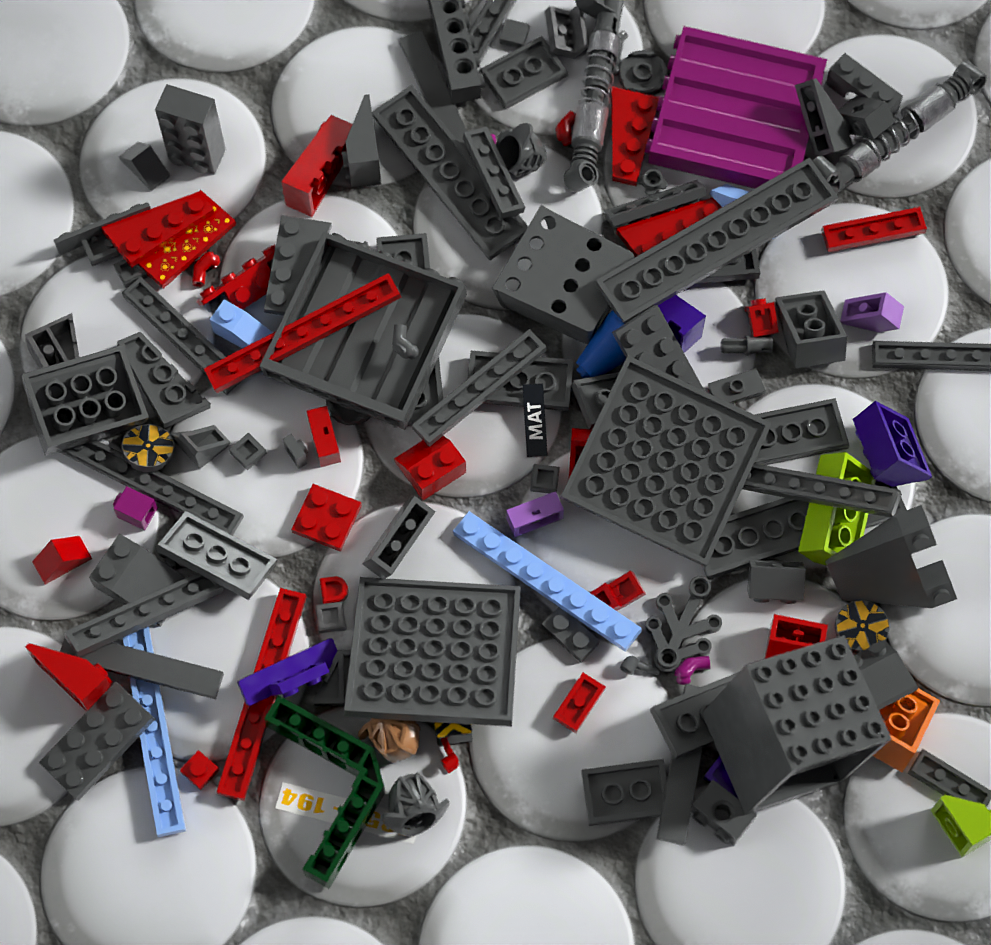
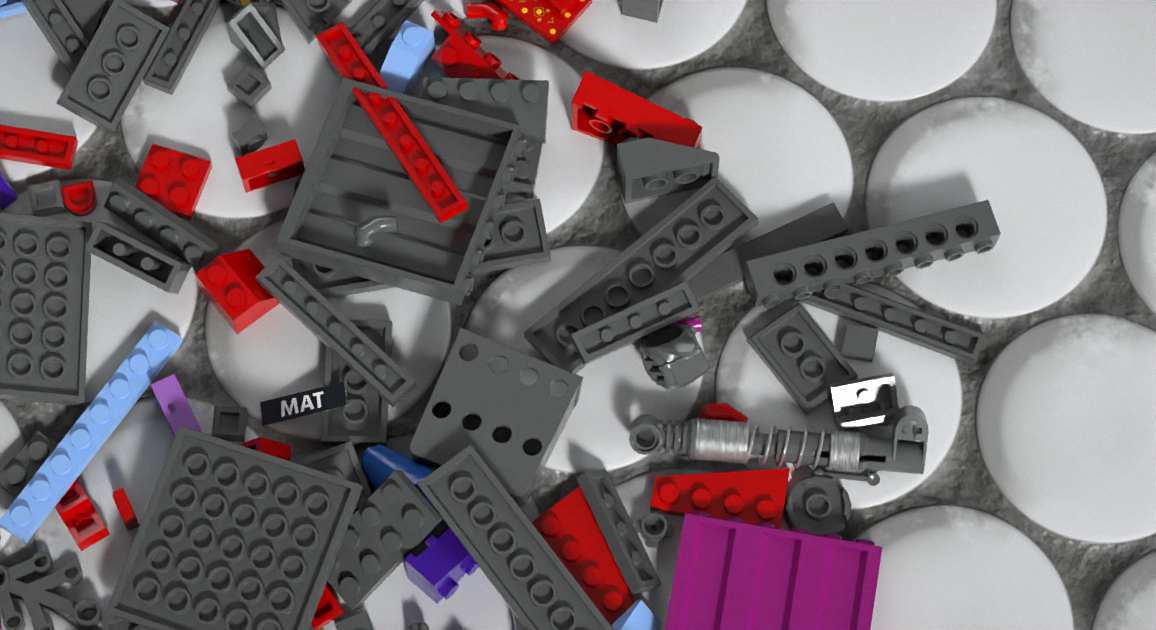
camera: 85 degrees right, 0 degrees up
none -> dark grey plate [104,178,221,271]
none -> red tile [112,488,140,531]

